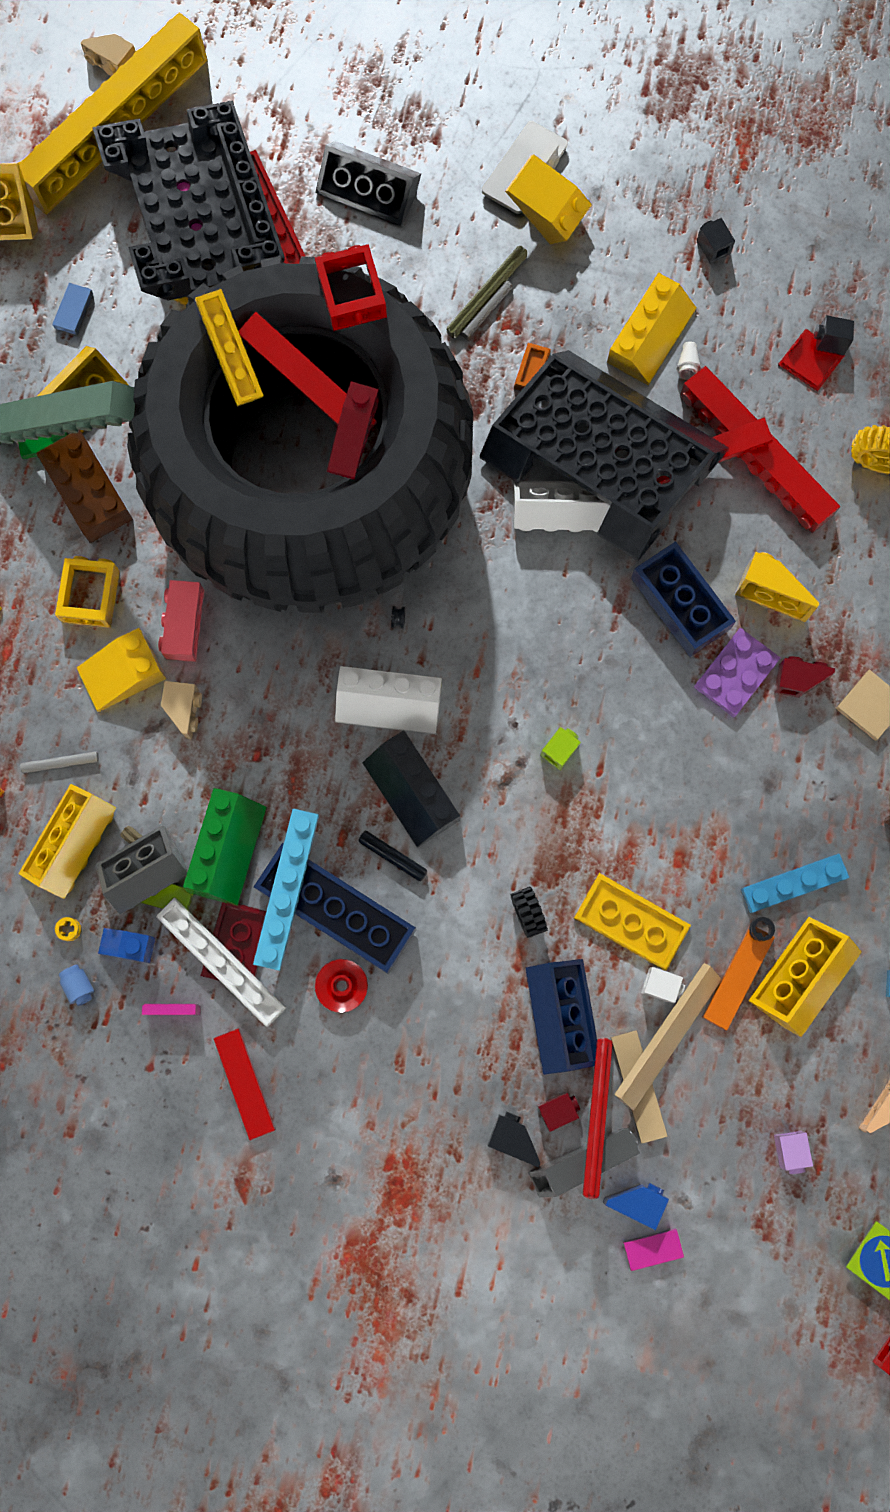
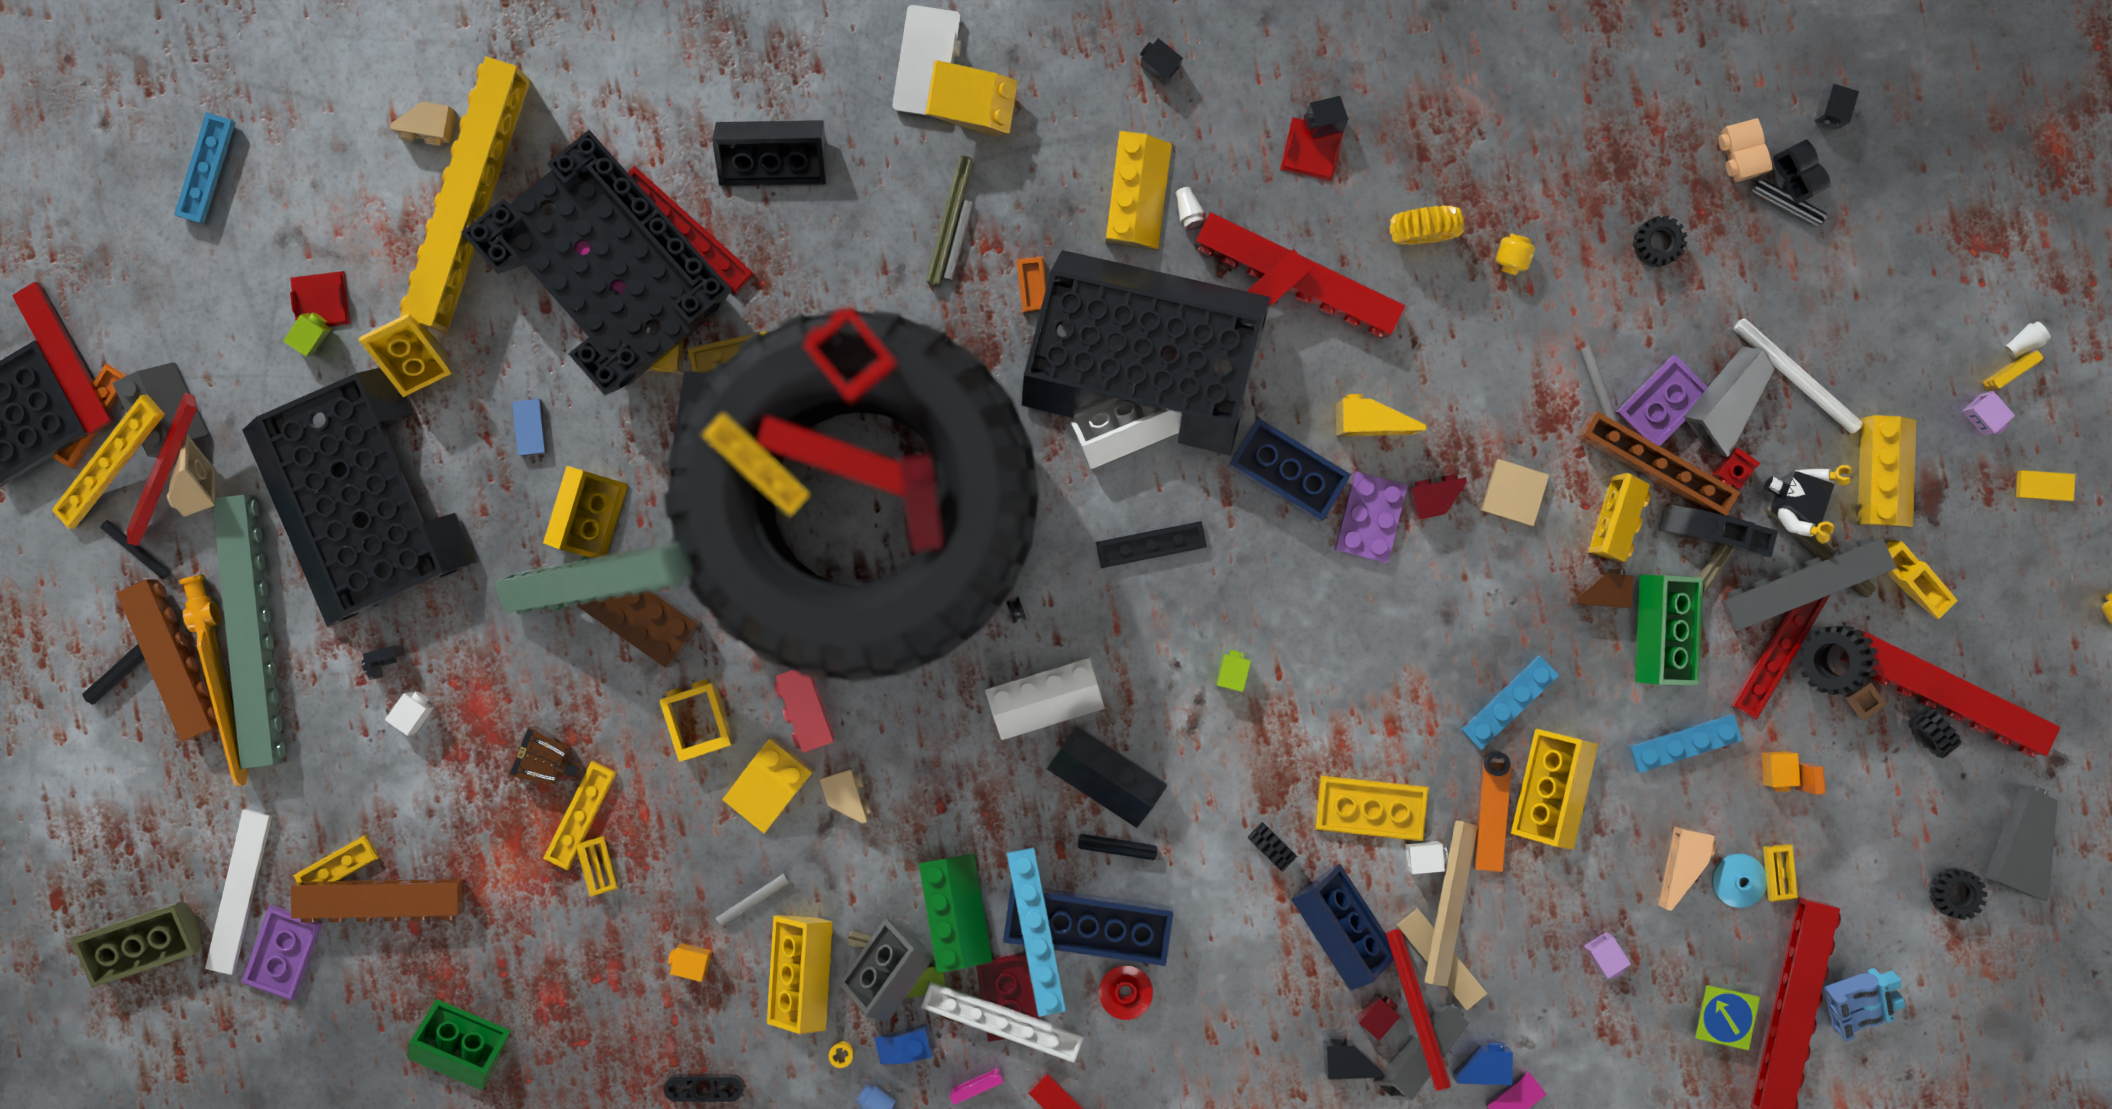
camera: 30 degrees left, 10 degrees up
none -> black tile [1096,521,1207,568]

